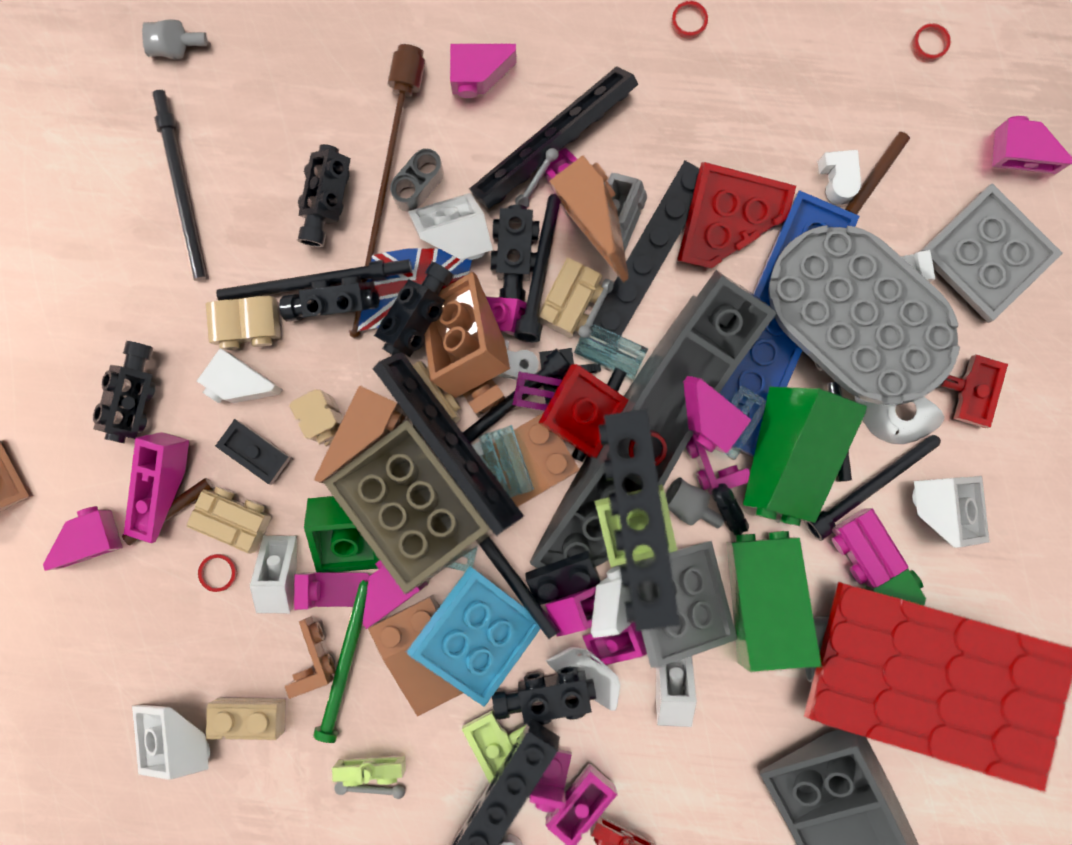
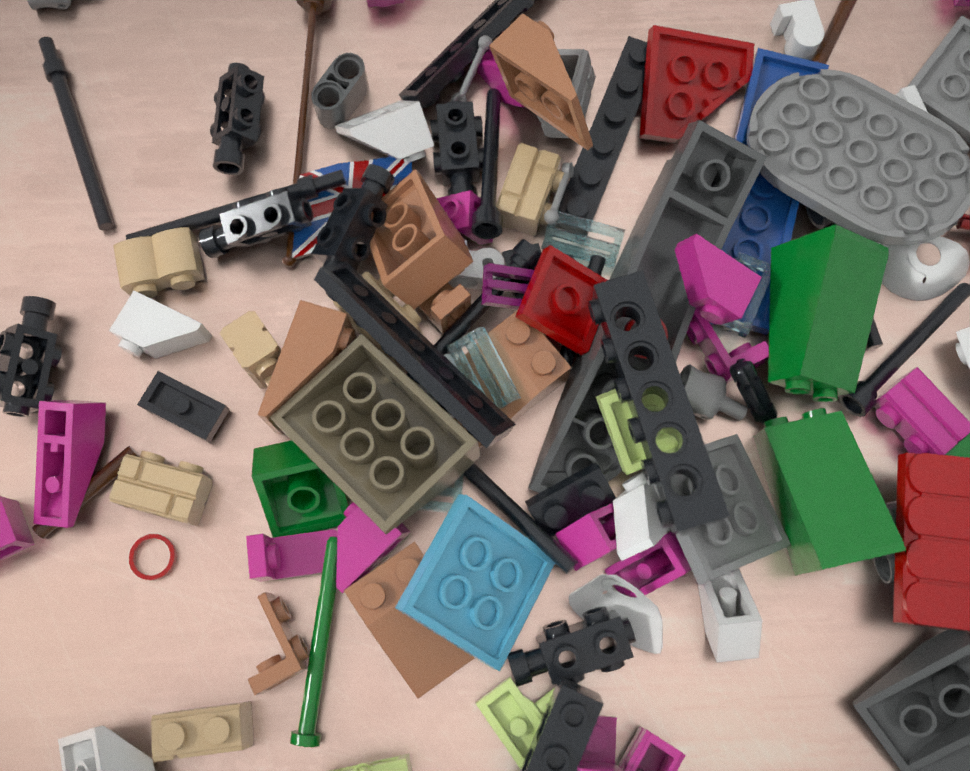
camera: 10 degrees left, 10 degrees down
white slope [250,536,297,614] -> none

